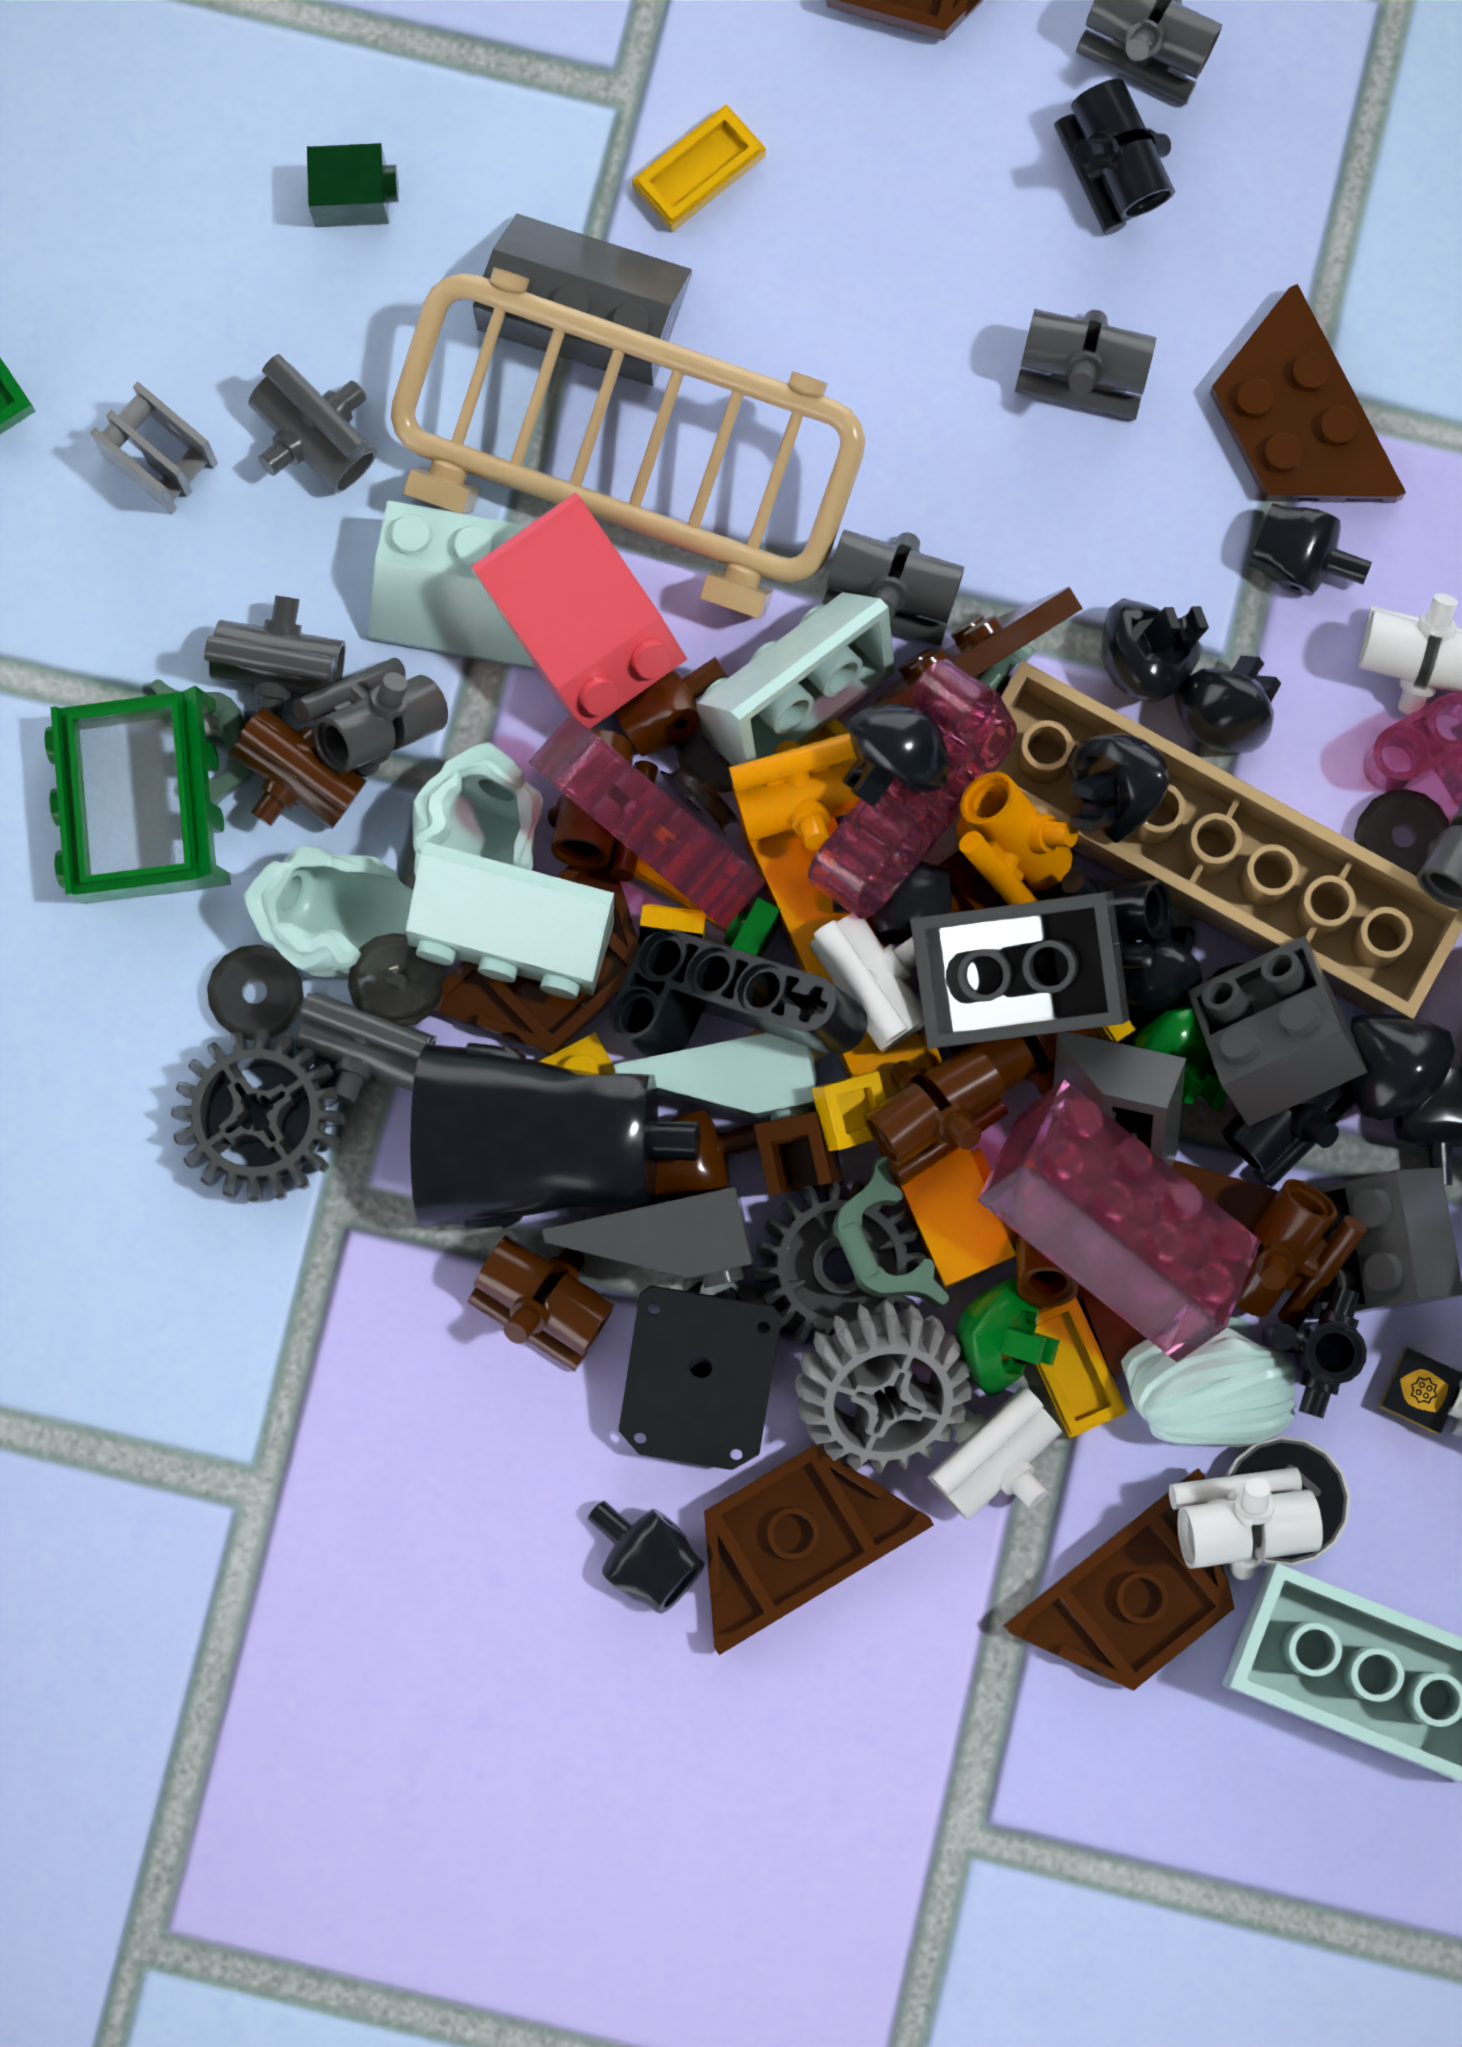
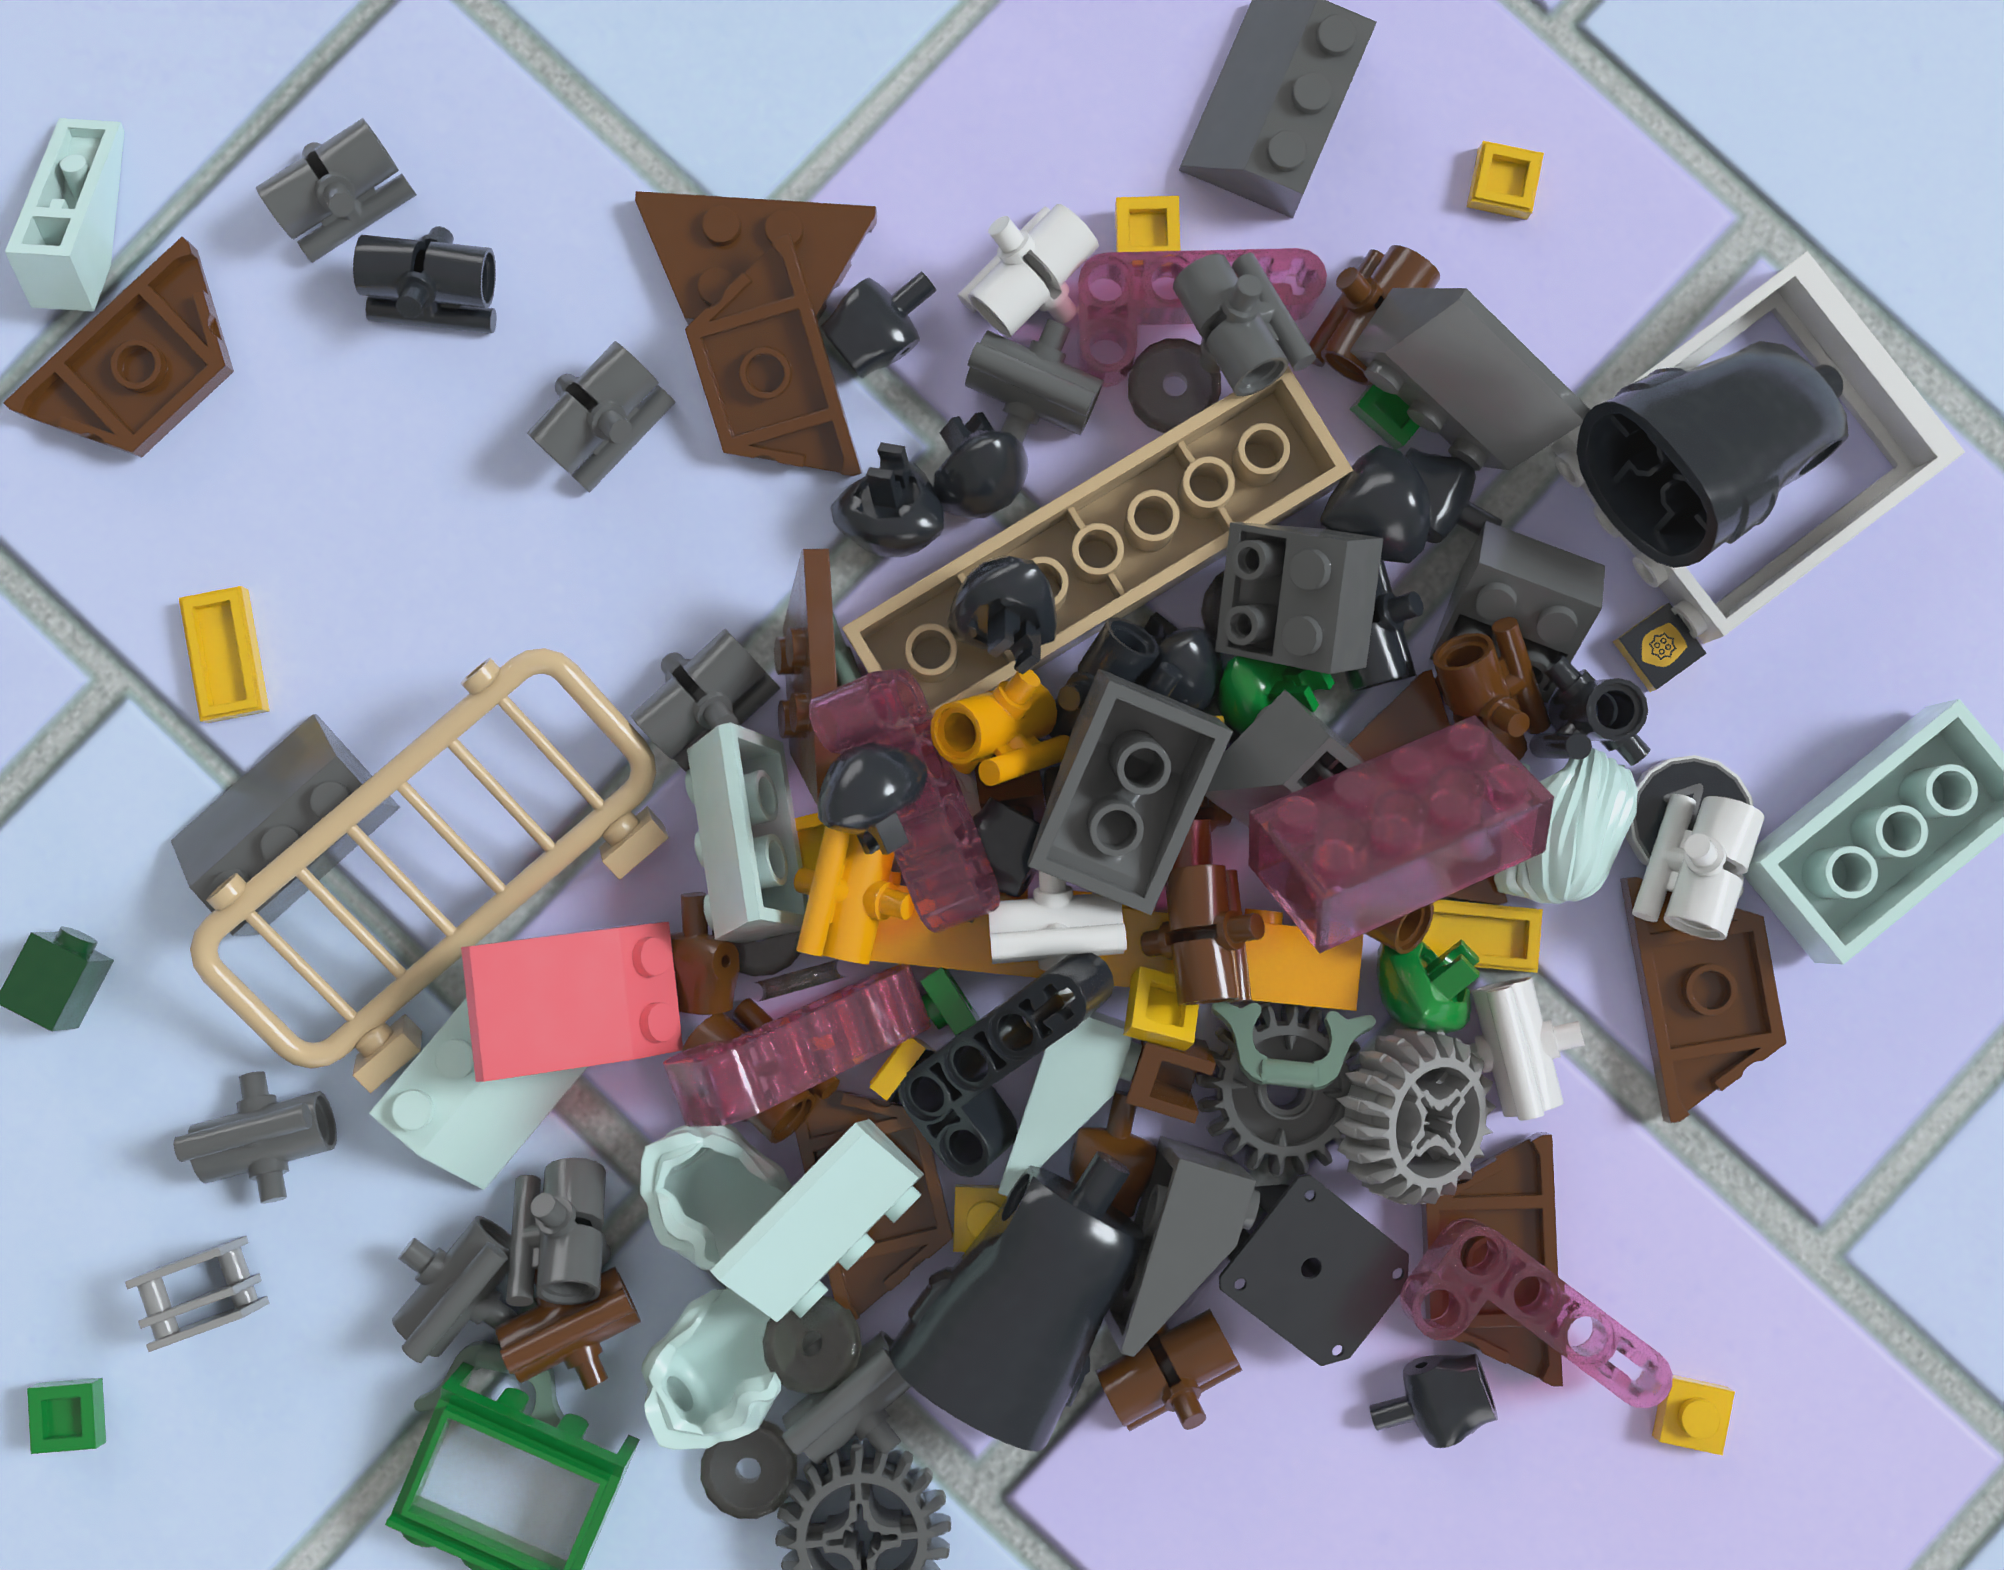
camera: 65 degrees left, 5 degrees up
none -> reddish brown wing [685,234,863,476]
none -> dark grey pin [965,319,1104,444]
none -> clear pink beam [1400,1217,1673,1408]
none -> yellow plate [1652,1373,1735,1456]

